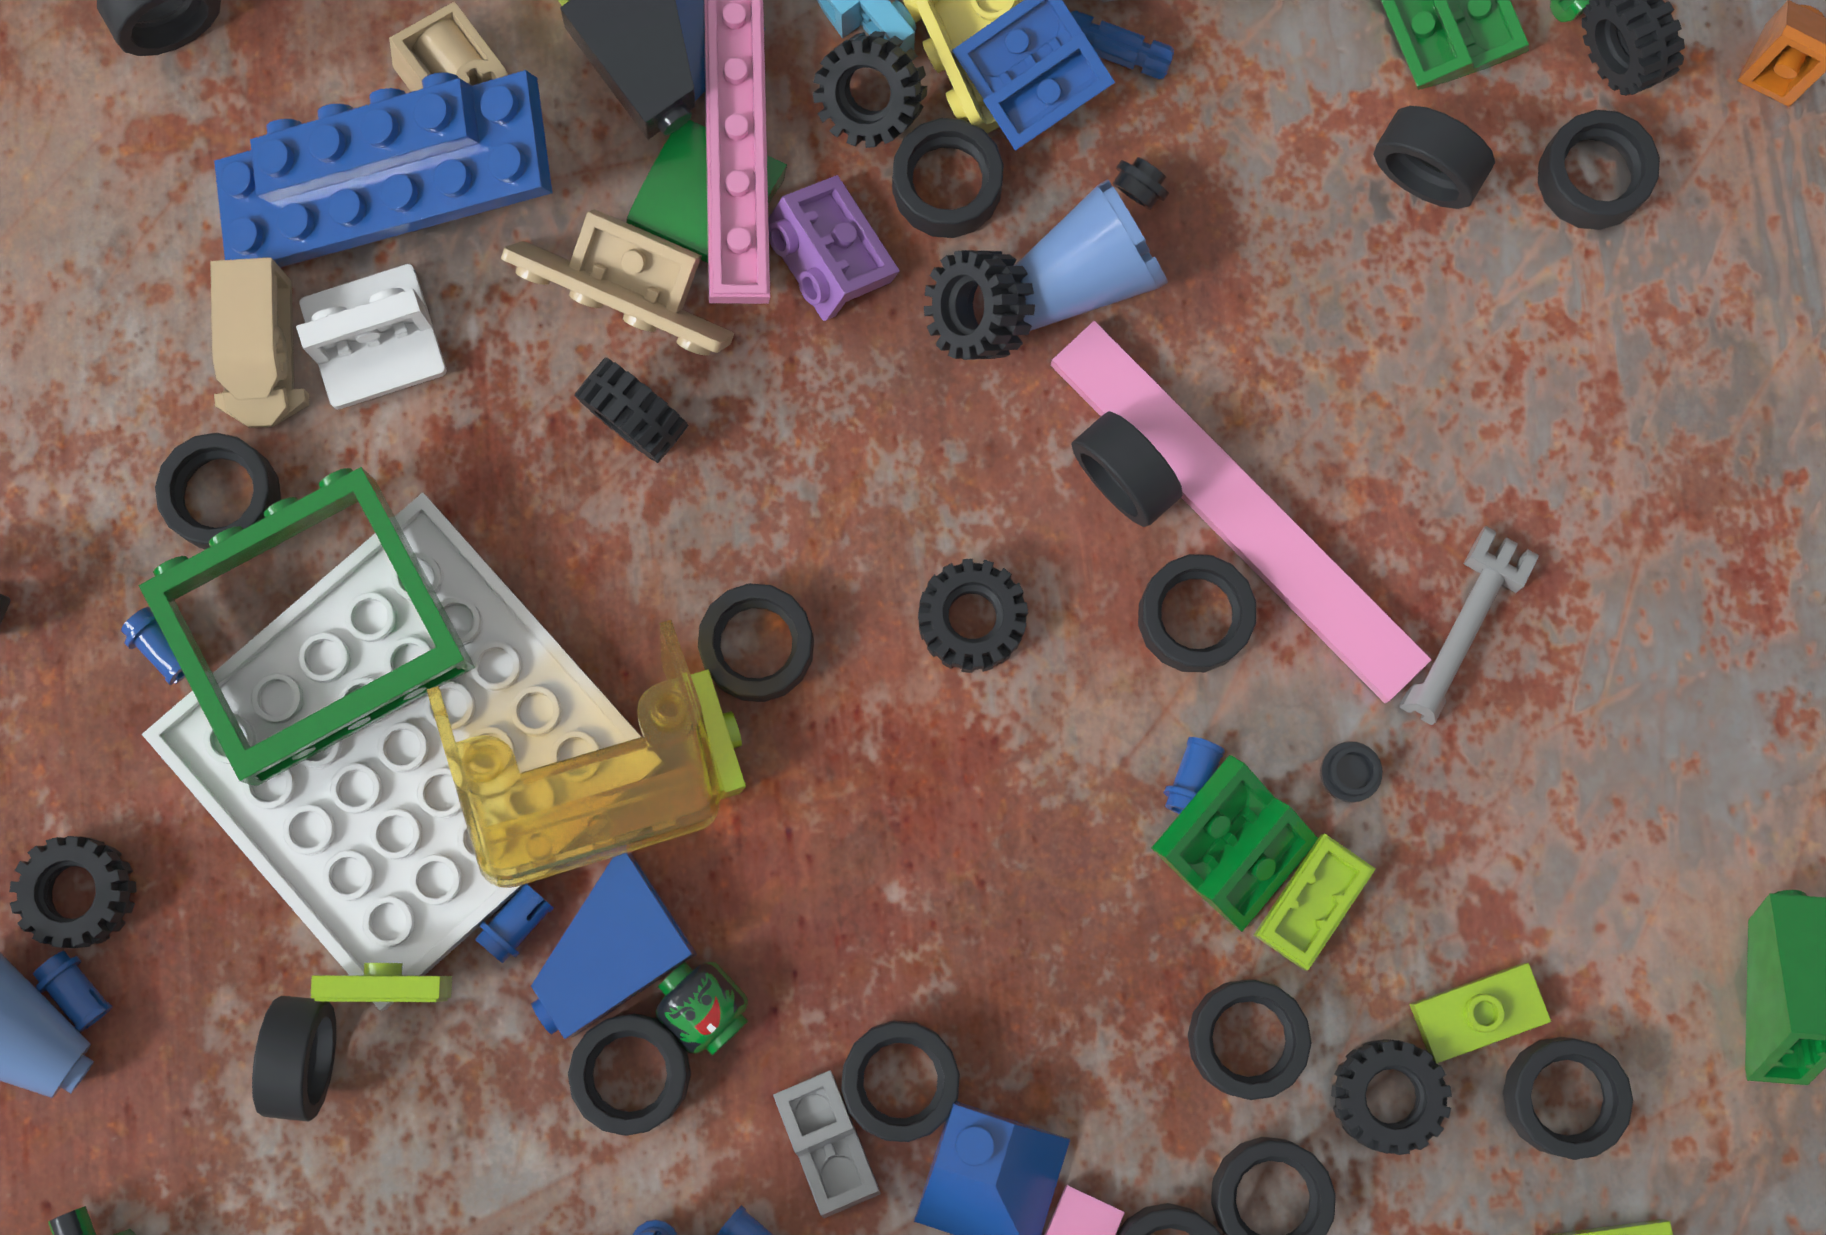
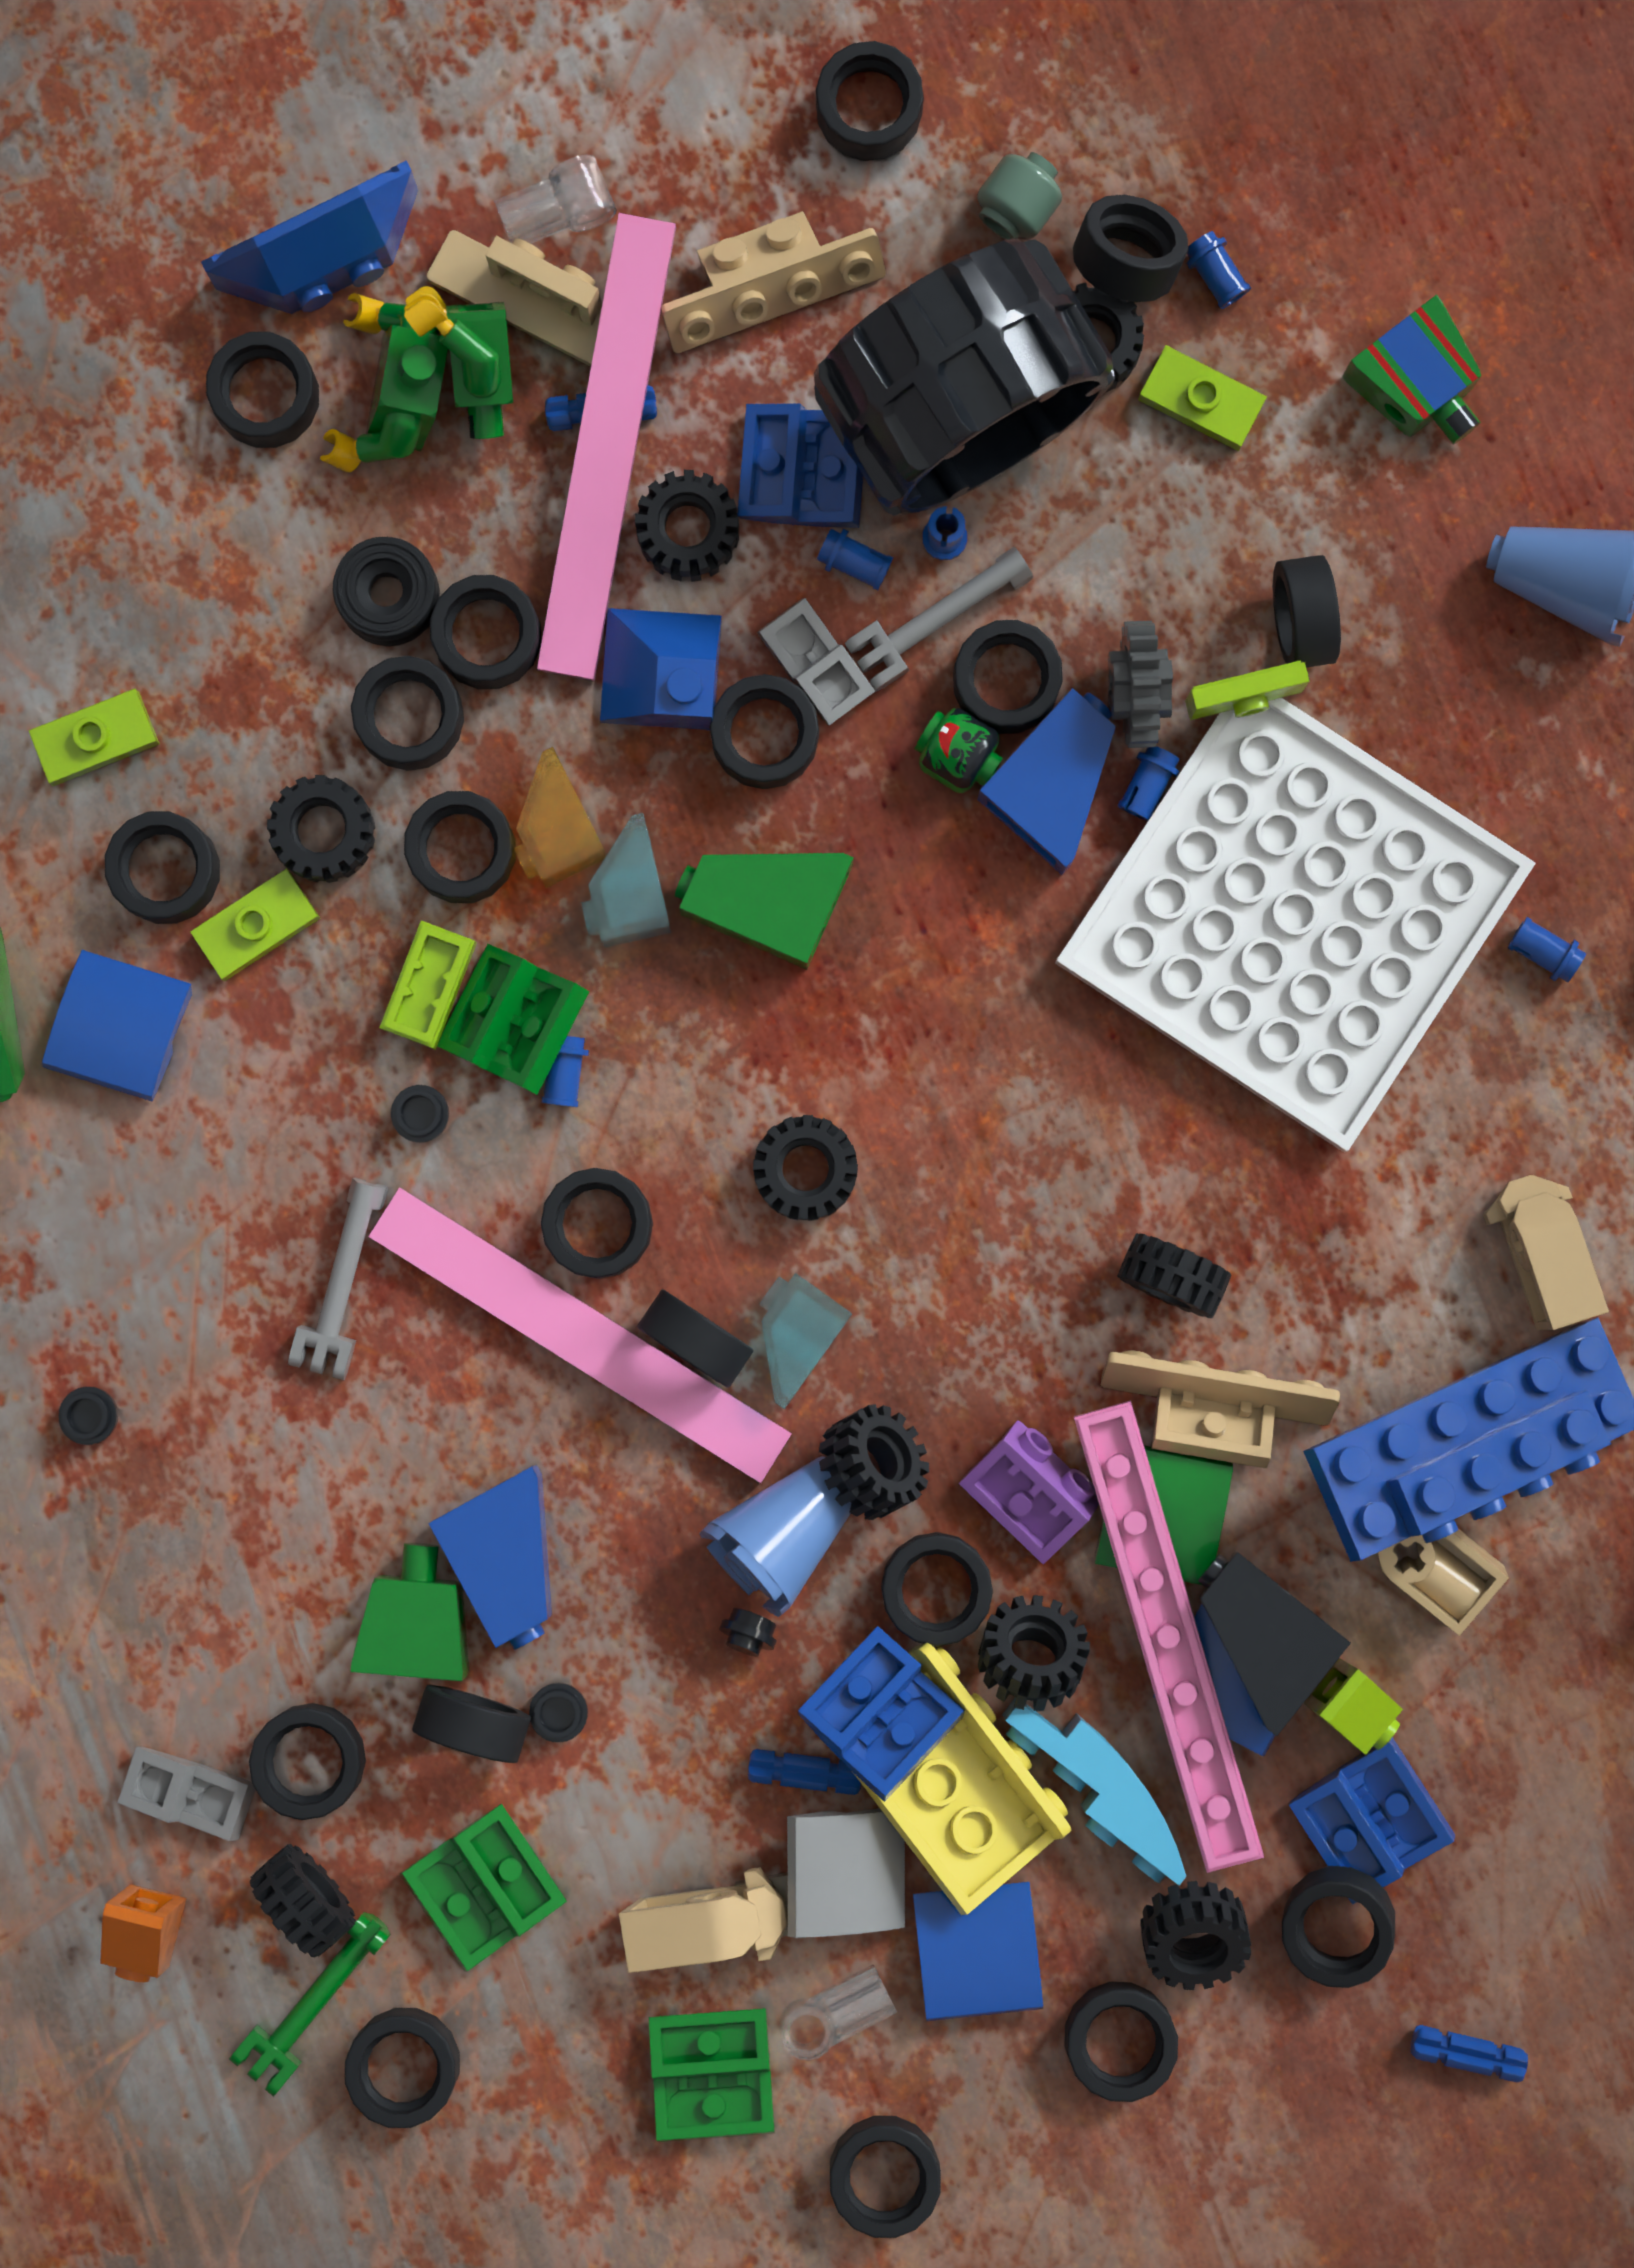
camera: 170 degrees right, 5 degrees up
black tyre [9,836,137,948] -> none
blue pin [33,950,113,1033] -> none
green window [138,467,476,786] -> none
black tyre [155,433,281,549] -> none
white bracket [296,264,447,410] -> none
clear yellow windscreen [427,620,720,888] -> none
lime plate [682,669,746,800] -> none
black tyre [698,583,814,702] -> none
none -> blue slope [42,950,192,1102]
none -> black plate [59,1387,118,1445]
none -> light grey slope [117,1746,255,1841]
none -> green torso [350,1543,469,1681]
none -> blue slope [428,1464,552,1650]
none -> clear yellow slope [513,747,608,888]
none -> black plate [529,1683,588,1742]
none -> clear light blue slope [581,813,672,948]
none -> green slope [674,853,854,970]
none -> clear light blue slope [759,1273,852,1409]
none -> light grey hinge [845,547,1034,692]
none -> dark grey gear [1108,620,1173,748]

